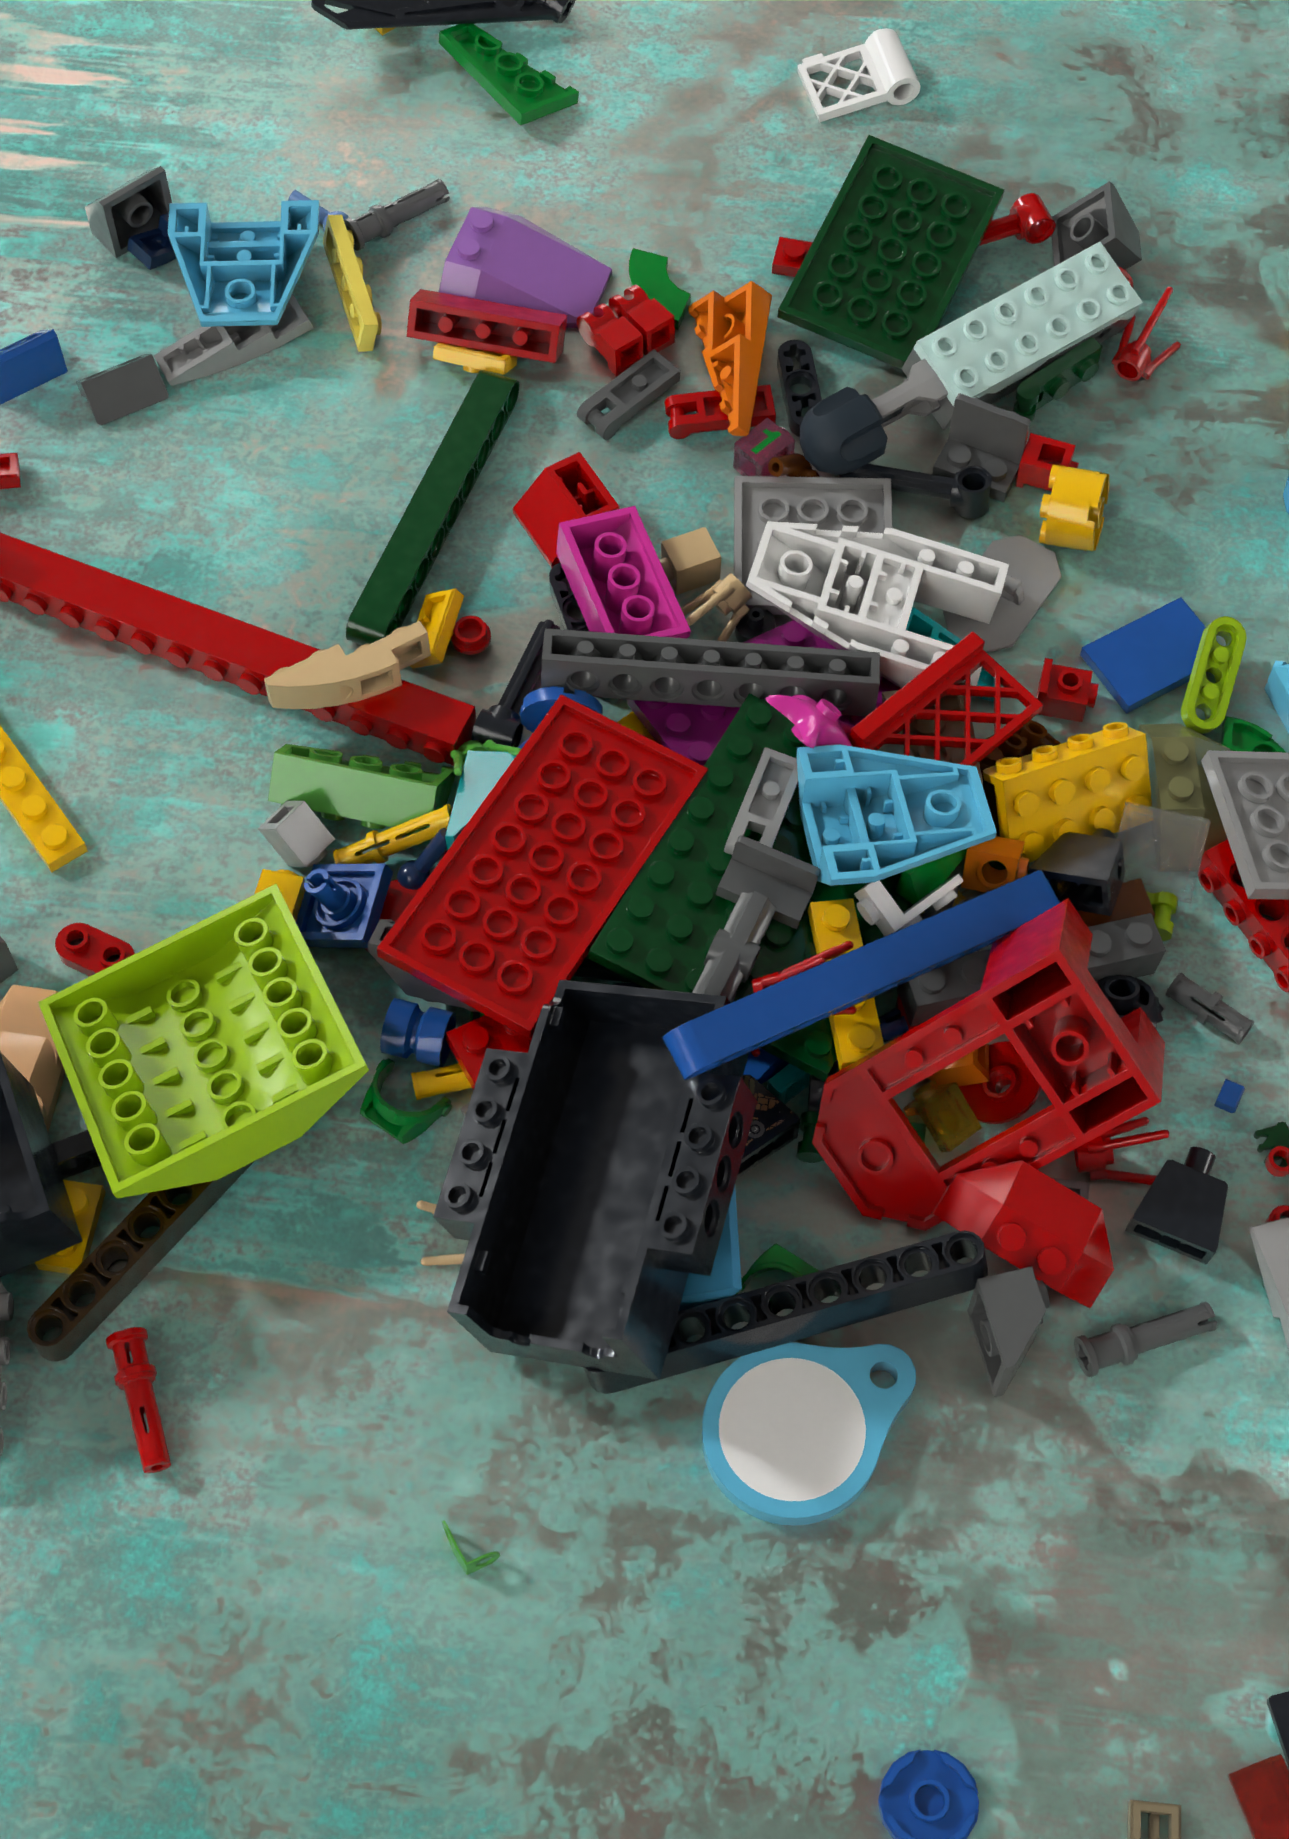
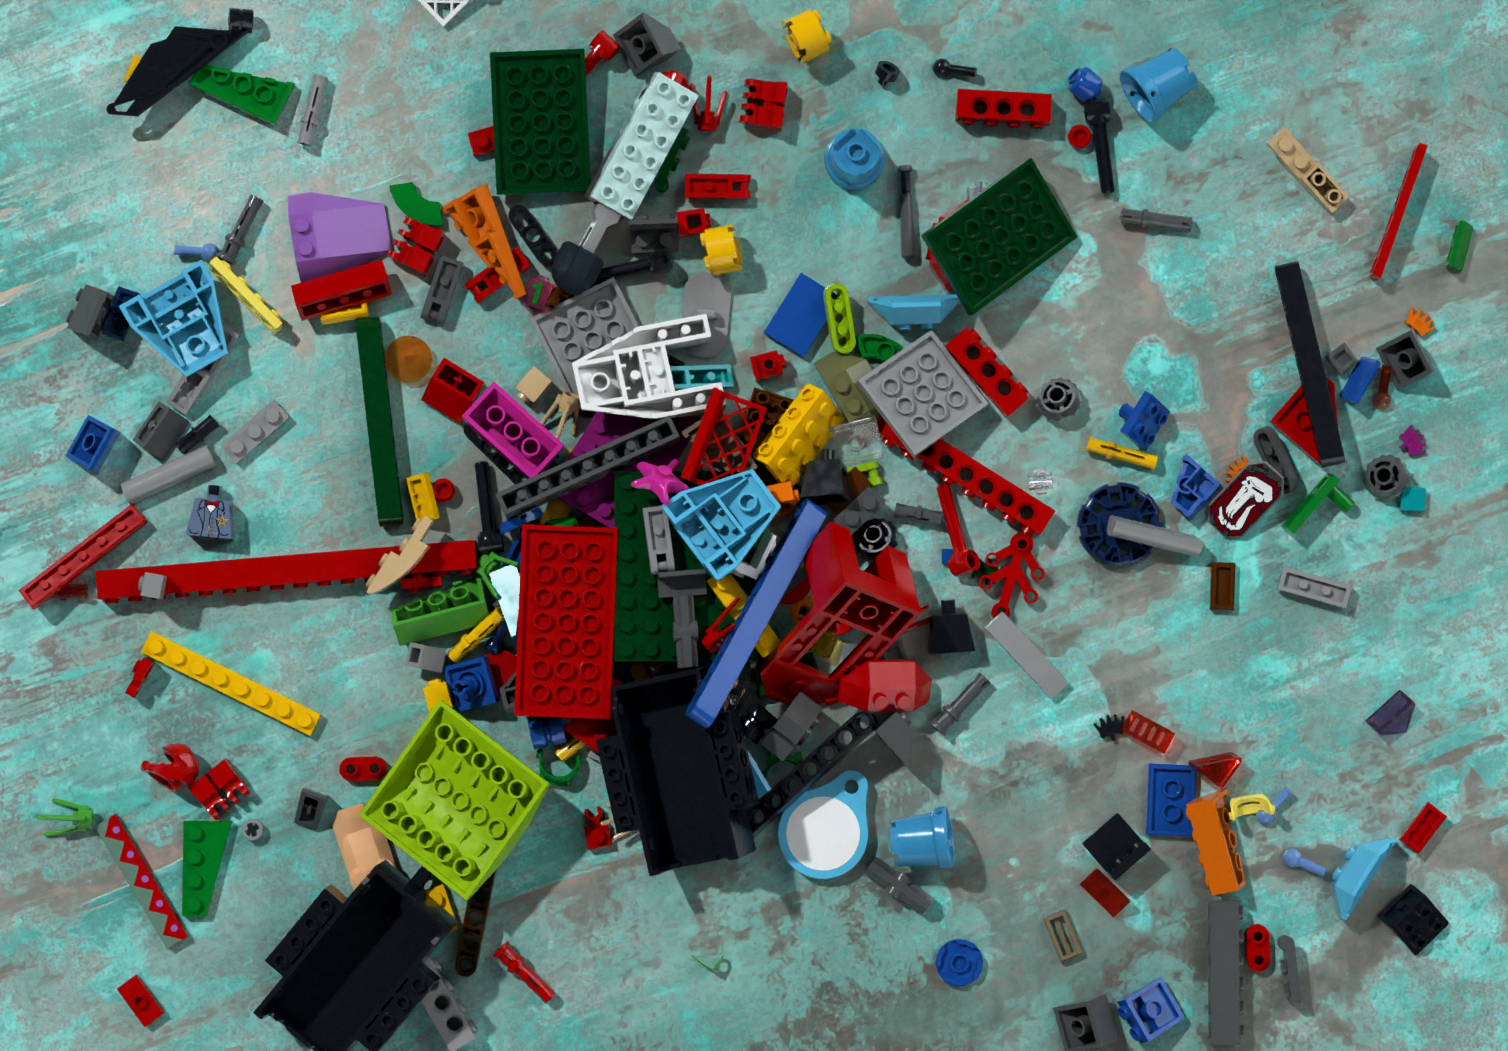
camera: 30 degrees left, 25 degrees up
none -> light grey brick [121,445,217,505]
none -> black axle [175,415,219,454]
none -> sand blue torso [186,485,234,540]
none -> light grey plate [221,400,290,464]
none -> light grey pin [297,74,328,146]
none -> clear orange tile [385,335,433,383]
none -> red plate [400,576,443,594]
none -> red plate [584,806,612,850]
none -> red plate [685,174,751,200]
none -> red legs [739,79,788,131]
none -> black wheel [740,700,778,745]
none -> dark grey piece [760,691,823,761]
none -> dark grey piece [864,856,934,914]
none -> dark azure piece [889,806,955,868]
none -> red axle [937,484,980,577]

